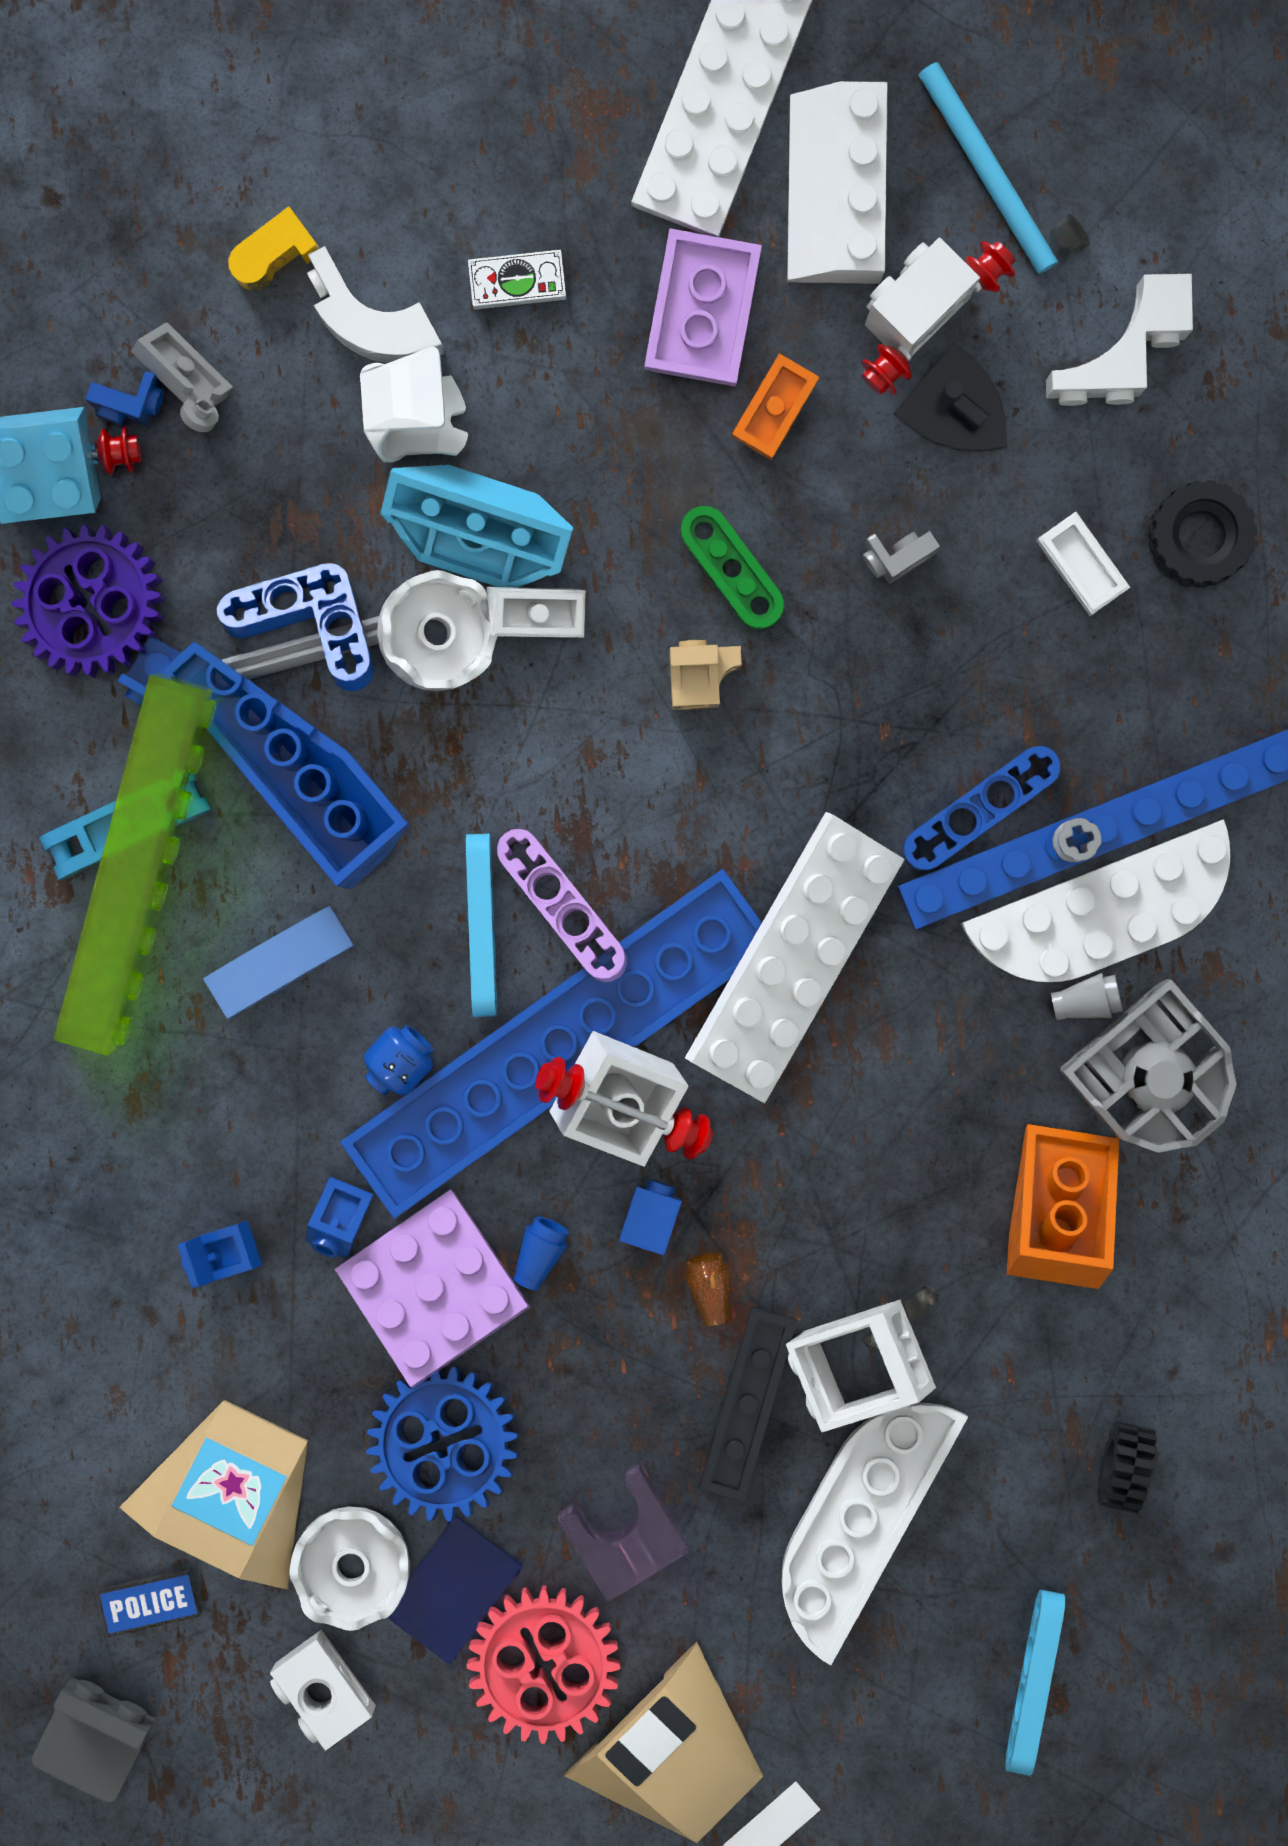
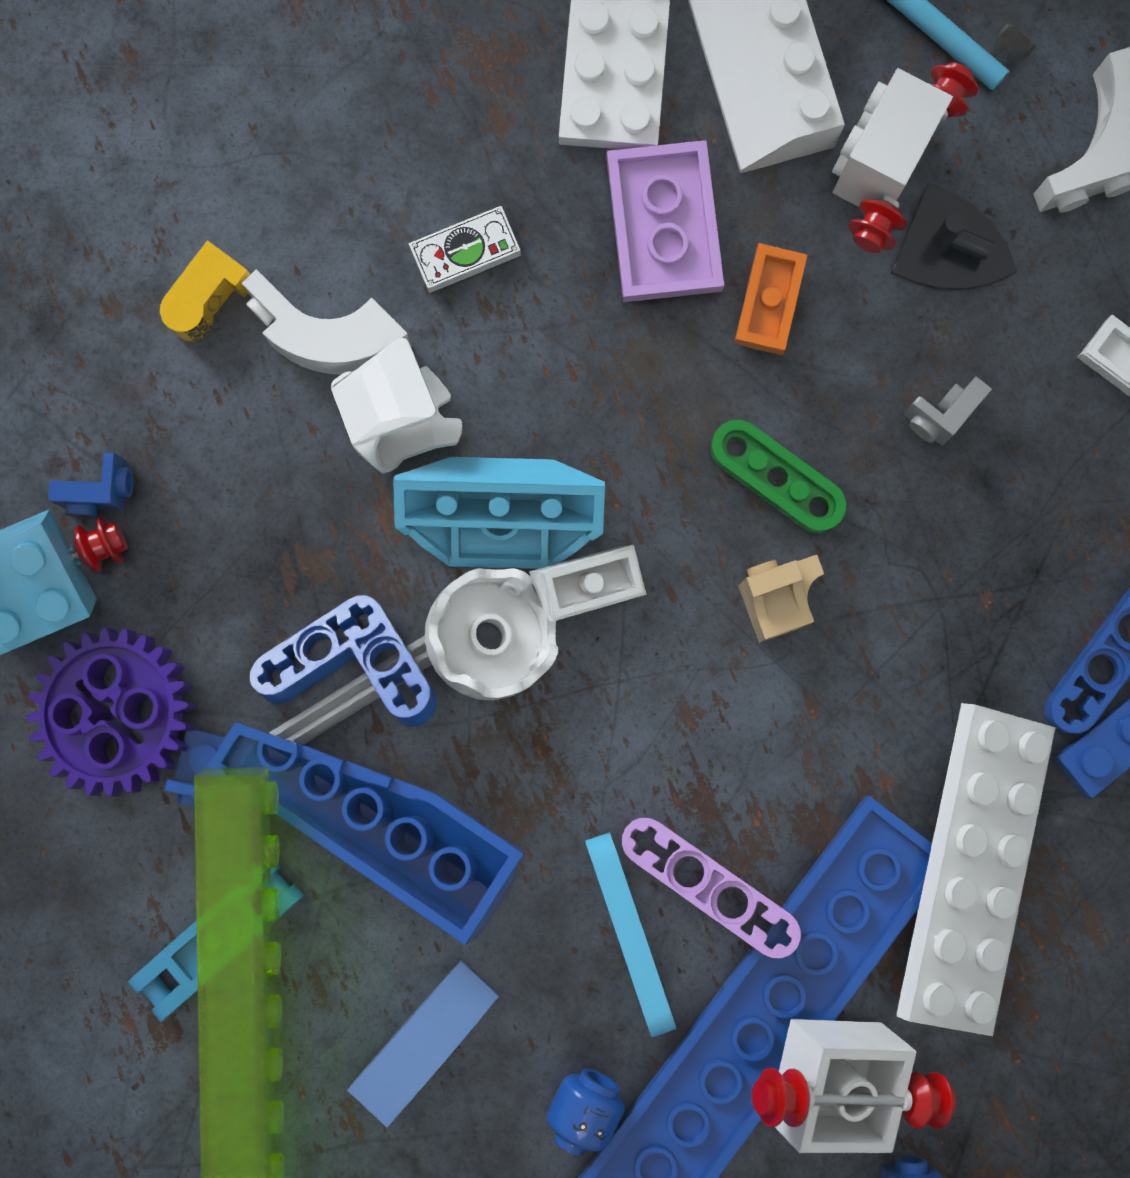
camera: 15 degrees left, 5 degrees down
light grey hinge [131,322,233,432] -> none

